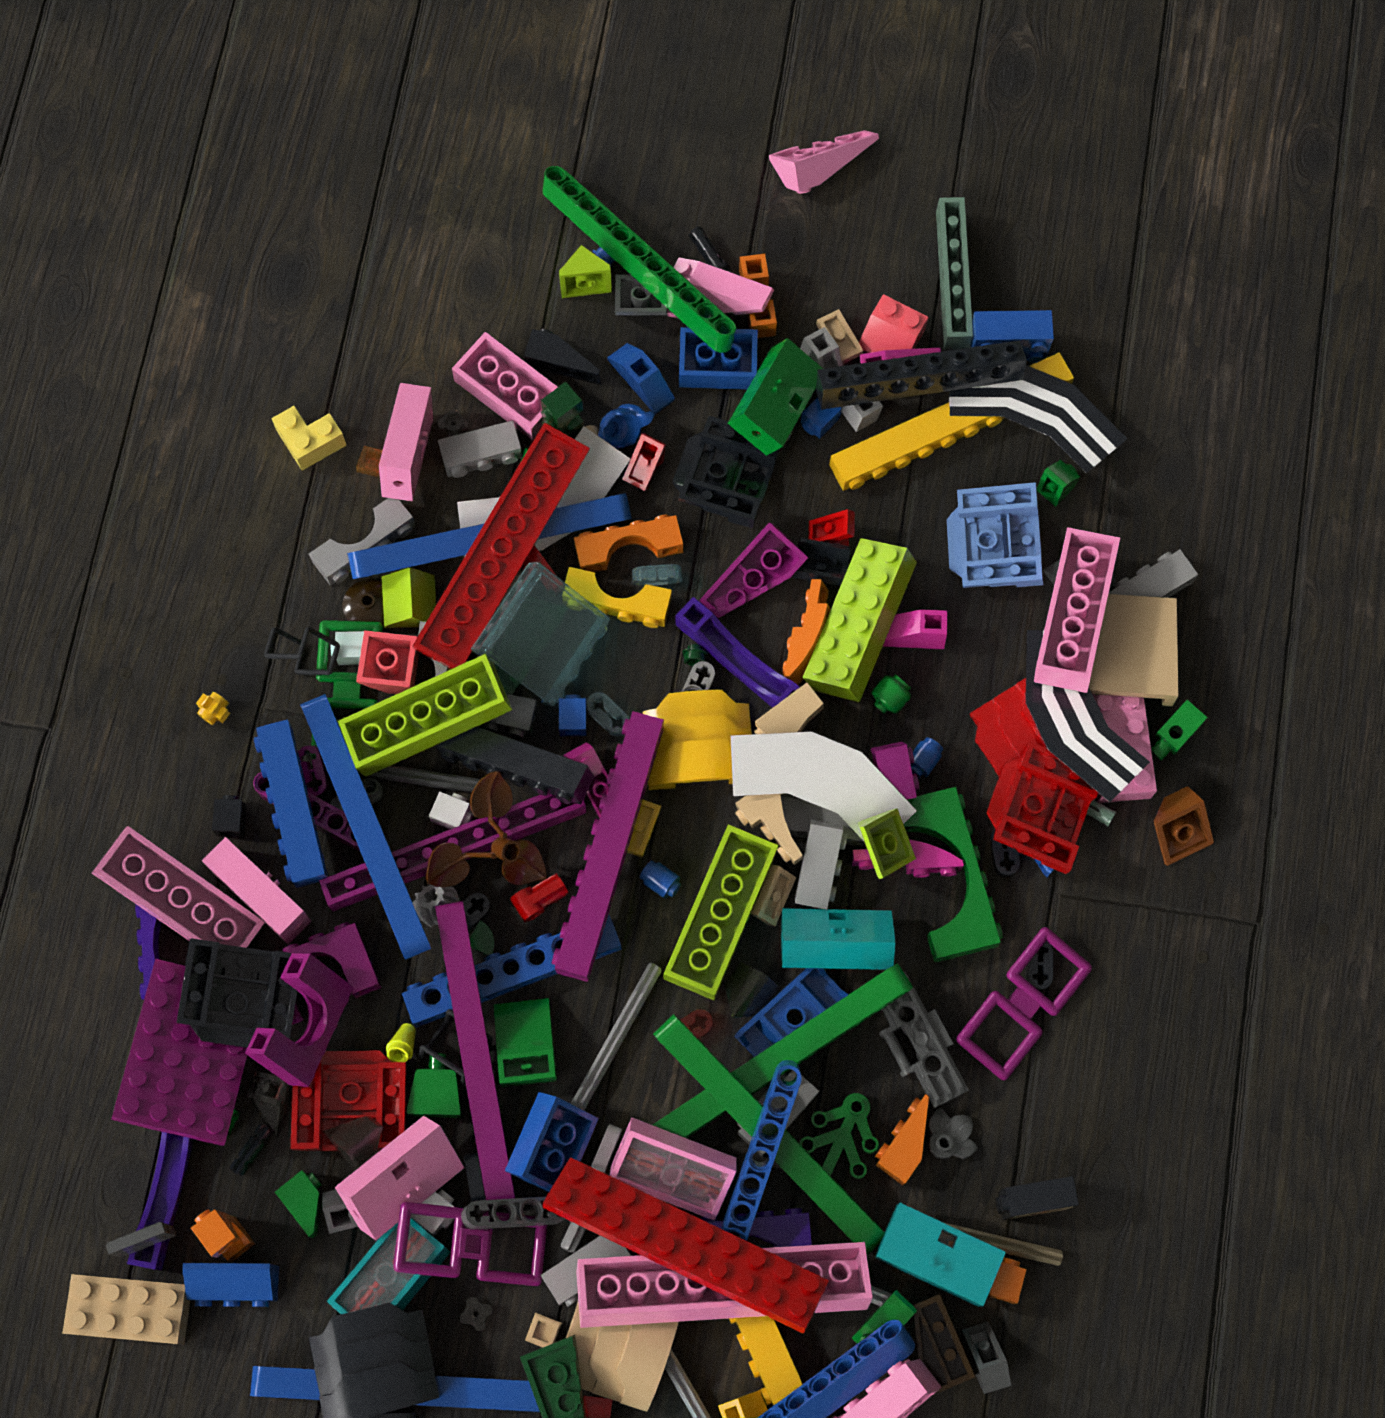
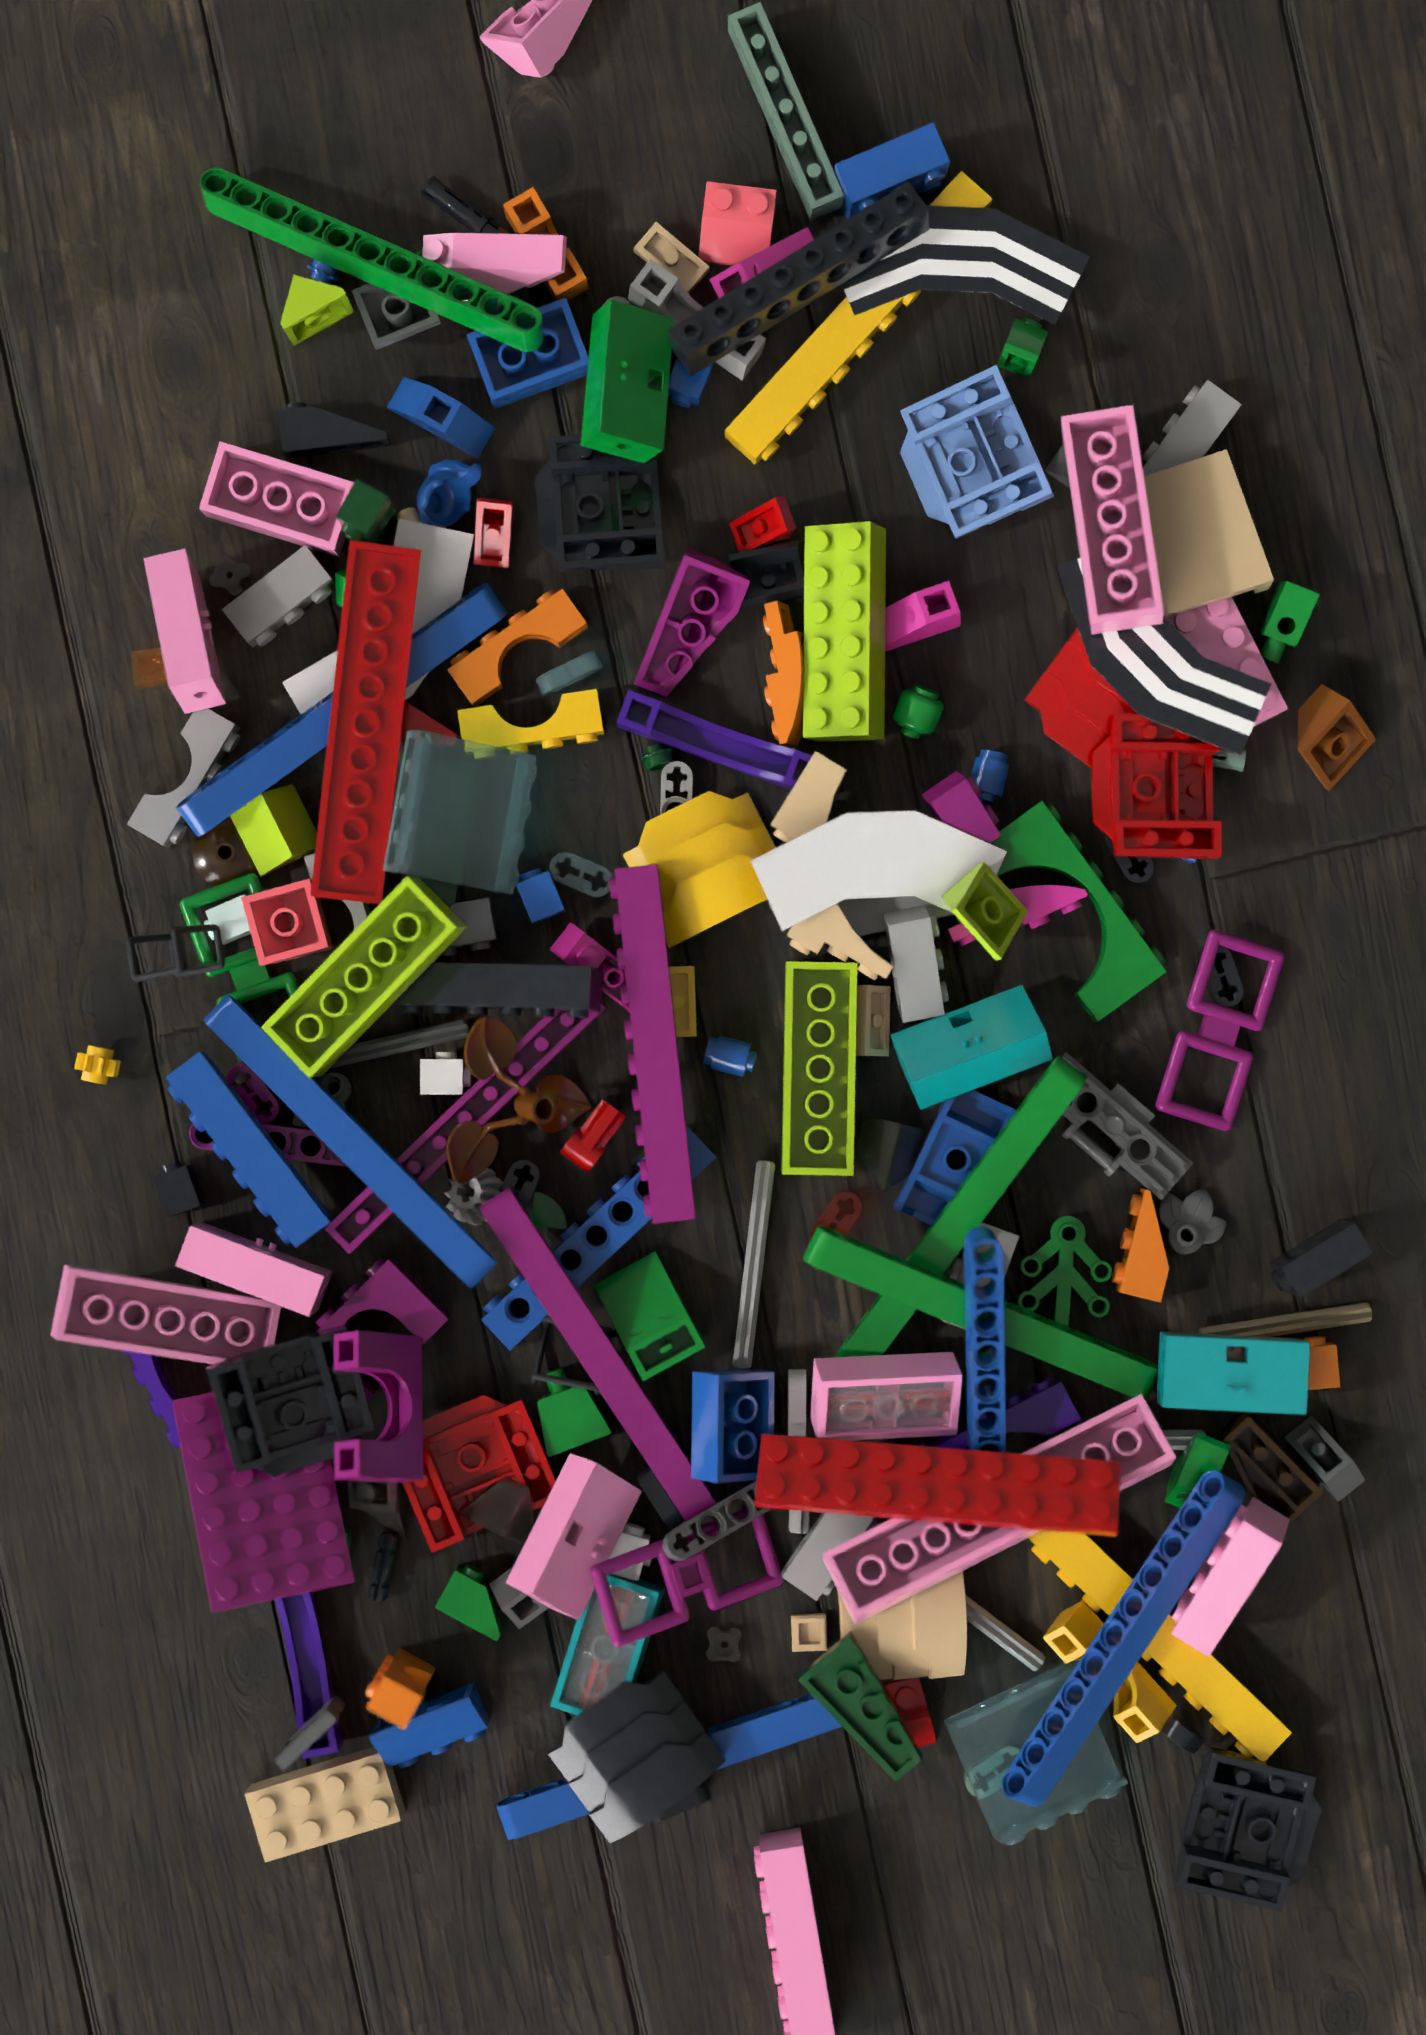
camera: 25 degrees left, 15 degrees up
light yellow brick [271,406,346,471] -> none
neon yellow cone [386,1023,416,1062] -> none

